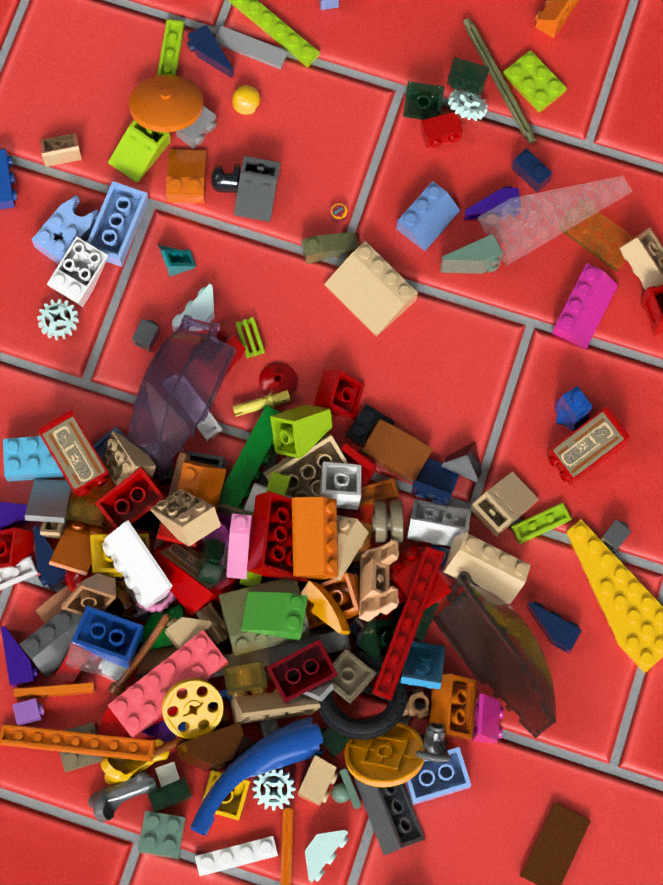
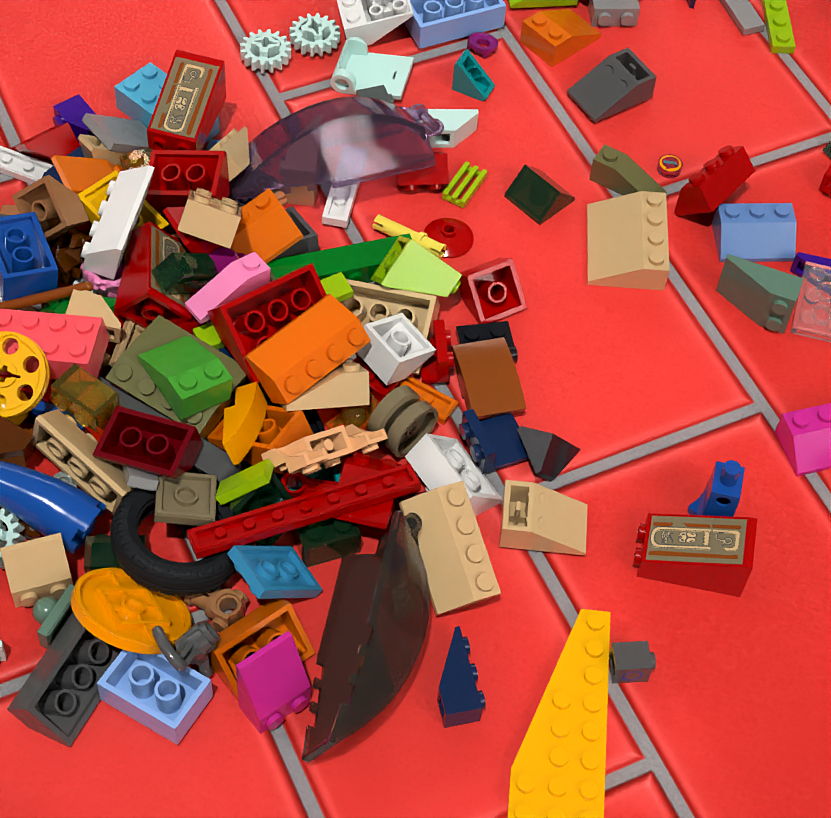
camera: 45 degrees right, 20 degrees down
black helmet [211,164,240,193] -> none
yellow hair [232,85,261,115] -> none
lime tile [511,503,572,545] -> none
none -> lime tile [215,458,274,505]
none -> light aqua gear [240,29,291,73]
none -> light aqua door [330,37,414,100]
none -> magenta piece [467,32,498,58]
none -> clear green slope [504,164,575,225]
none -> red slope [674,145,755,216]

